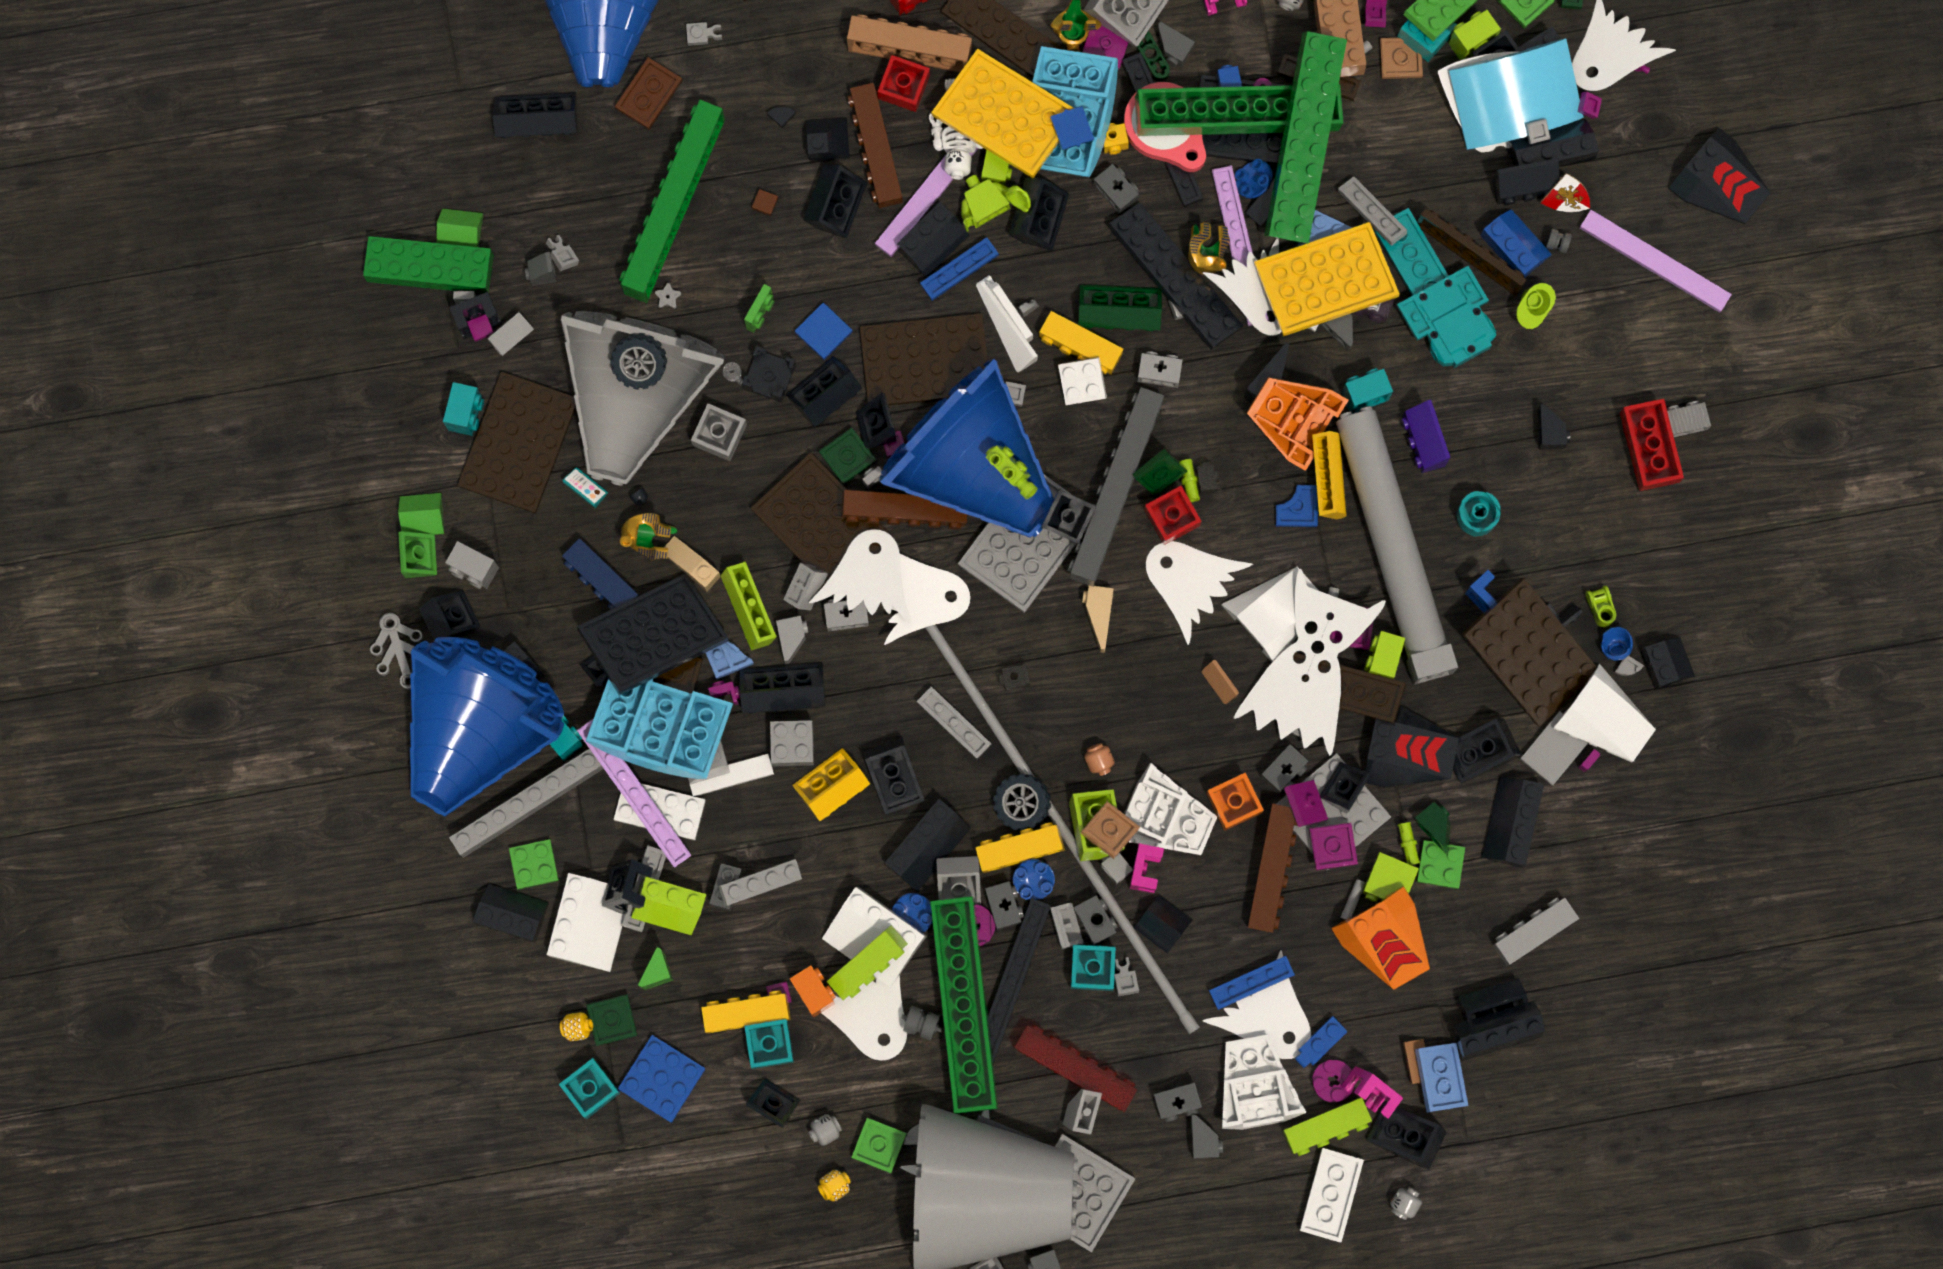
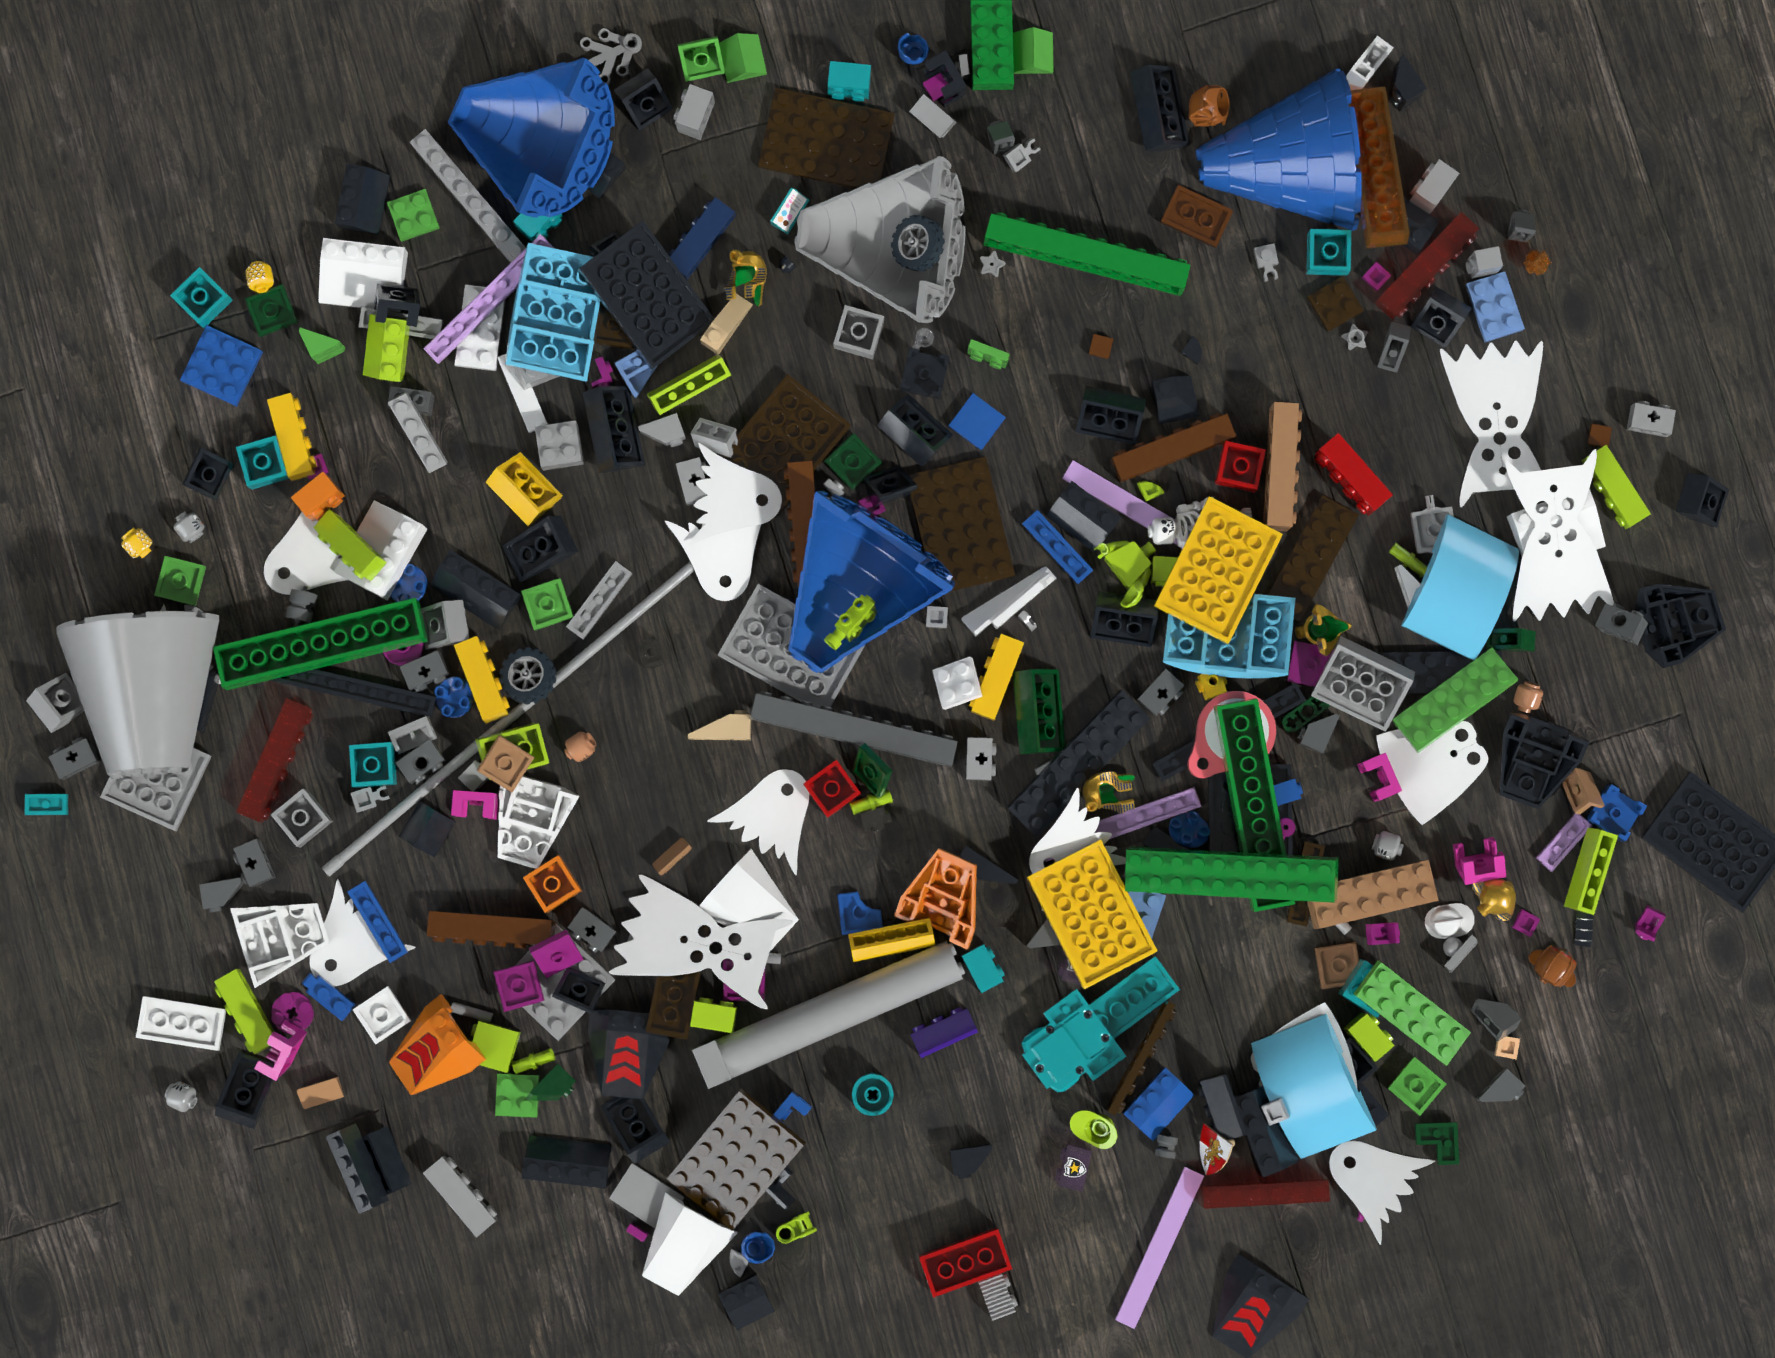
camera: 80 degrees right, 5 degrees up
black slope [1041,489,1096,544] -> none
blue piece [1050,106,1094,150] -> none
light grey slope [1062,1089,1102,1134] -> none
light grey plate [1338,176,1407,246] -> none
medium blue plate [1415,1043,1468,1112] -> none
magenta tile [1577,92,1602,119] -> none
none -> light grey brick [271,788,333,847]
none -> white plate [353,986,411,1044]
none -> bright green plate [521,578,574,630]
none -> blue hair [898,33,929,64]
none -> clear purple brick [1054,1144,1092,1192]
none -> lime tile [1137,481,1164,502]
none -> dark orange piece [1188,85,1230,127]
none -> clear red brick [1201,1179,1330,1209]

